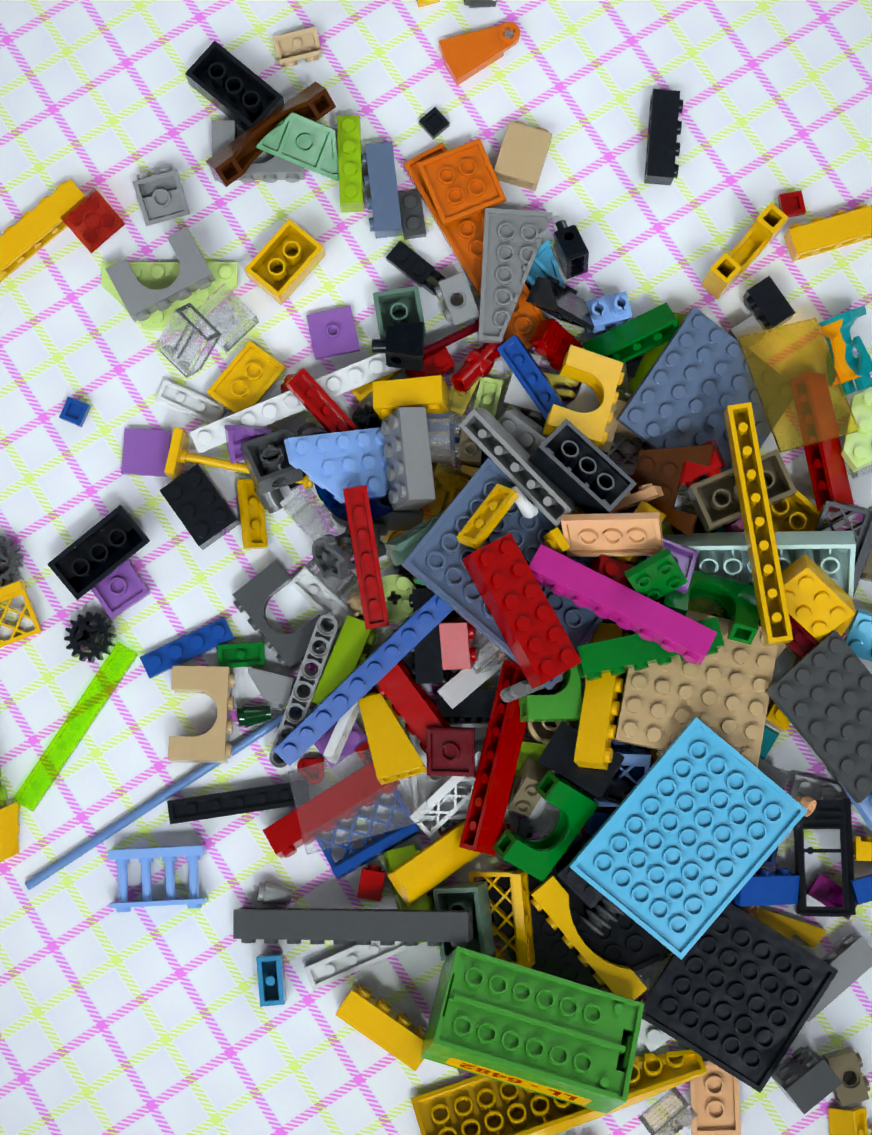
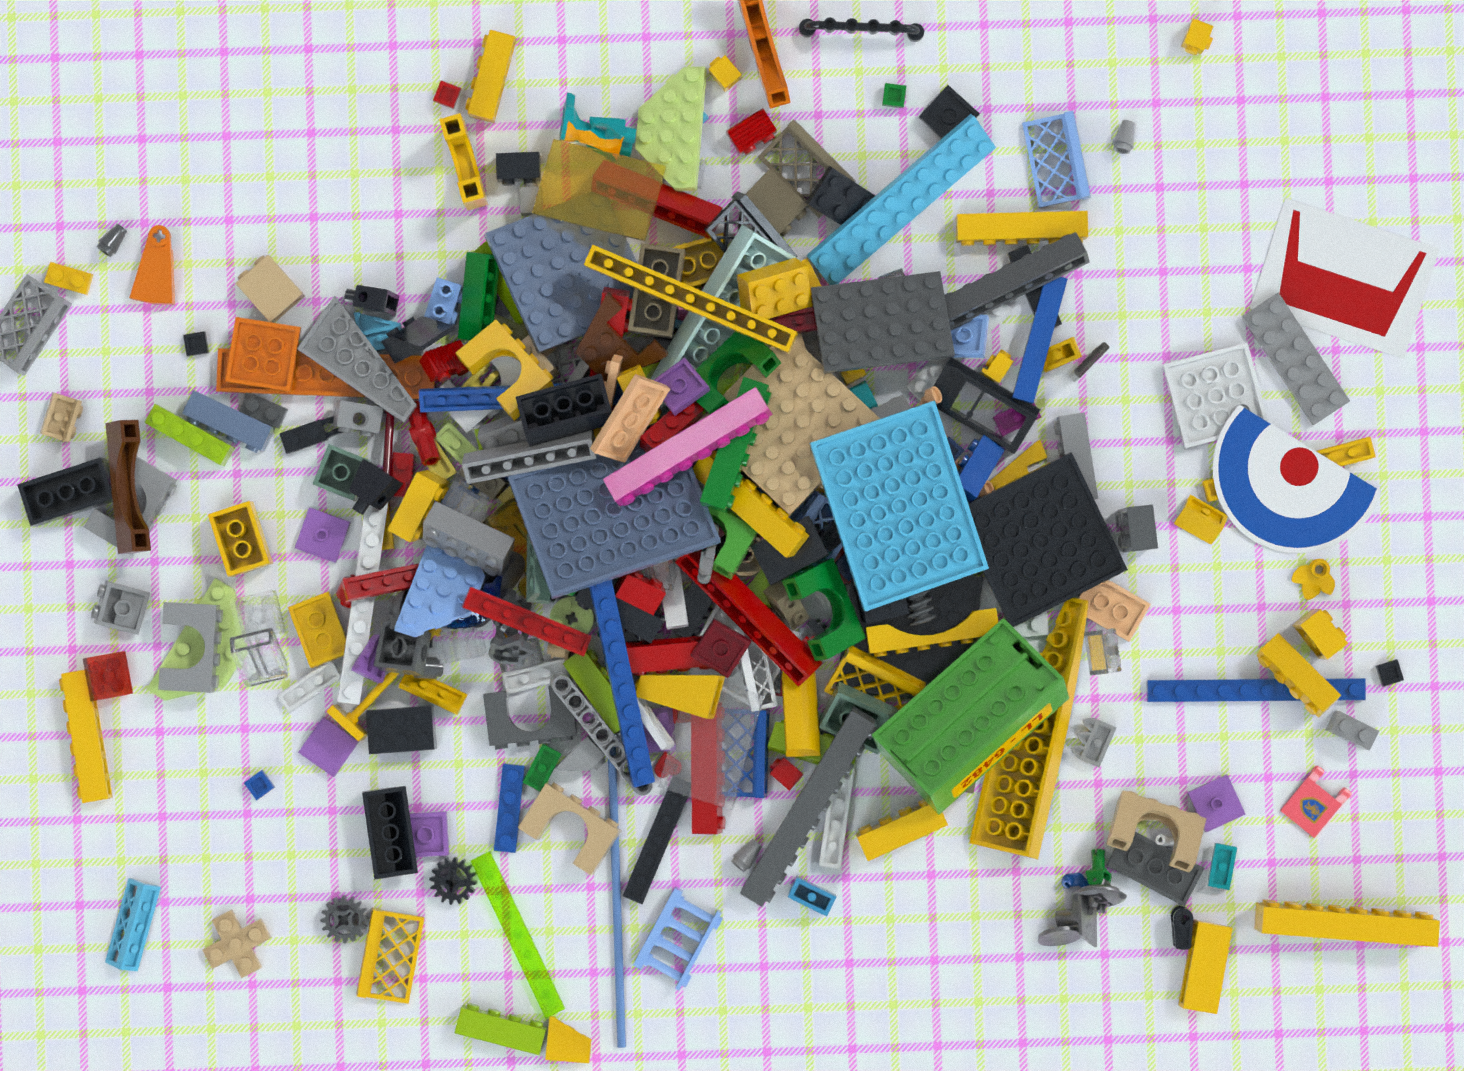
camera: 60 degrees left, 5 degrees up
dark green cone [237,705,272,728] -> none
wing [256,111,339,181] -> none
black gear [352,404,380,430] -> none
yellow plate [456,484,519,550] -> none
red brick [461,533,582,689] -> none
white arm [511,486,538,519] -> none
yellow plate [543,527,570,554] -> none
green plate [624,548,688,601] -> none
black brick [644,89,683,186] -> none
dark tan brick [822,1047,870,1107] -> none

